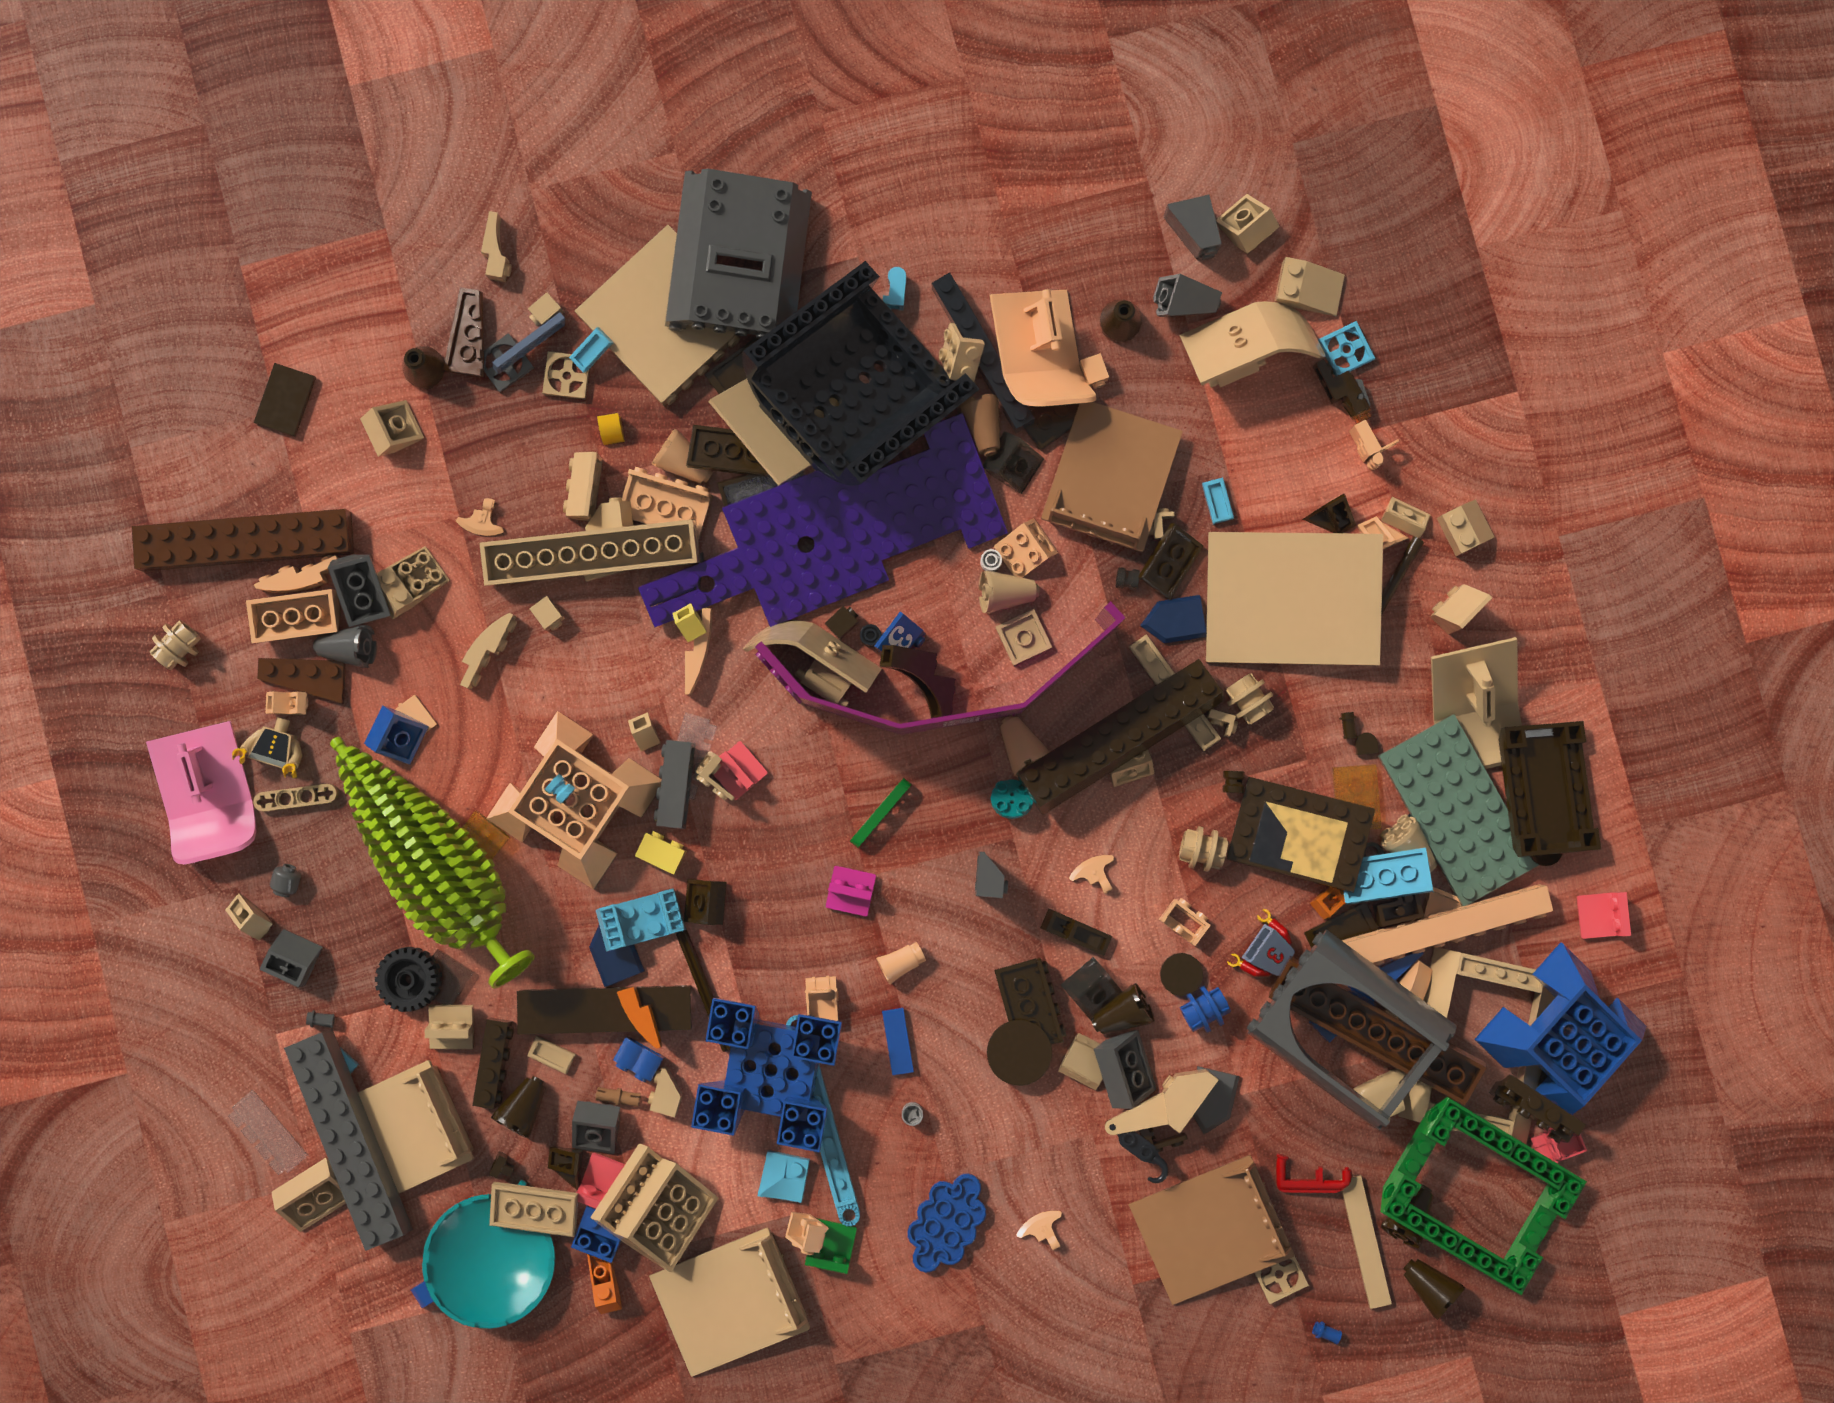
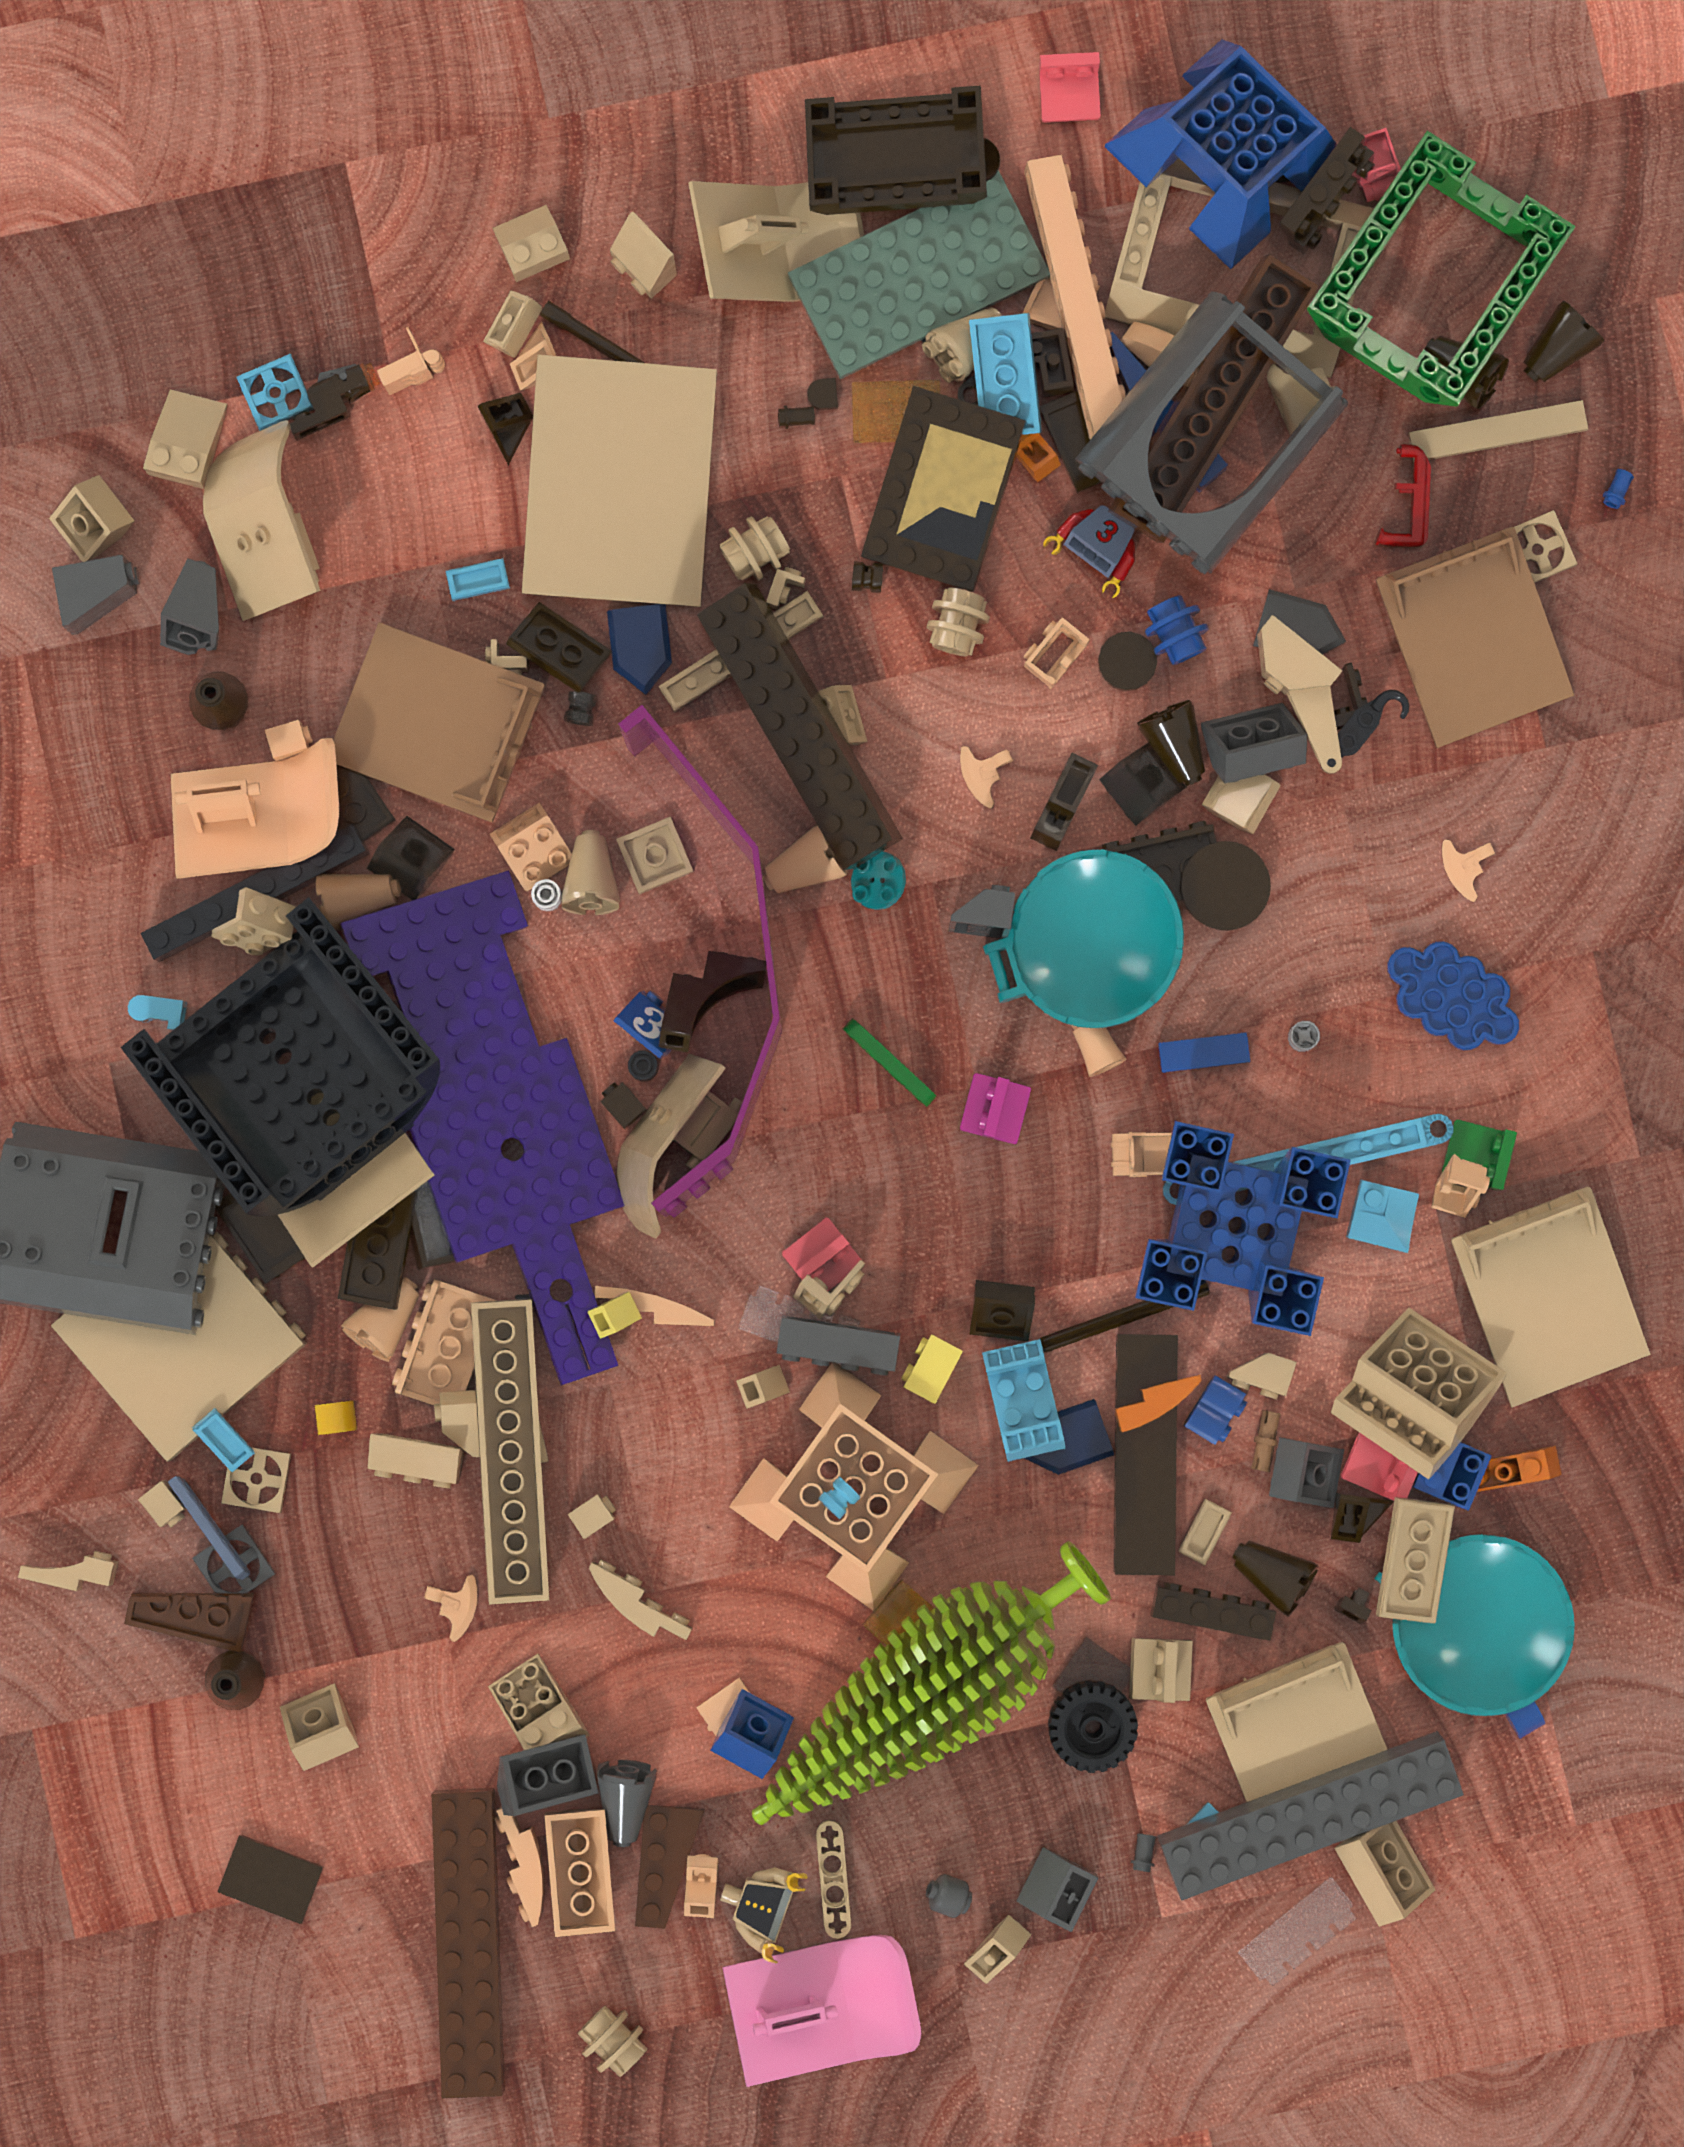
camera: 90 degrees left, 0 degrees up
none -> teal dish [983,850,1184,1028]

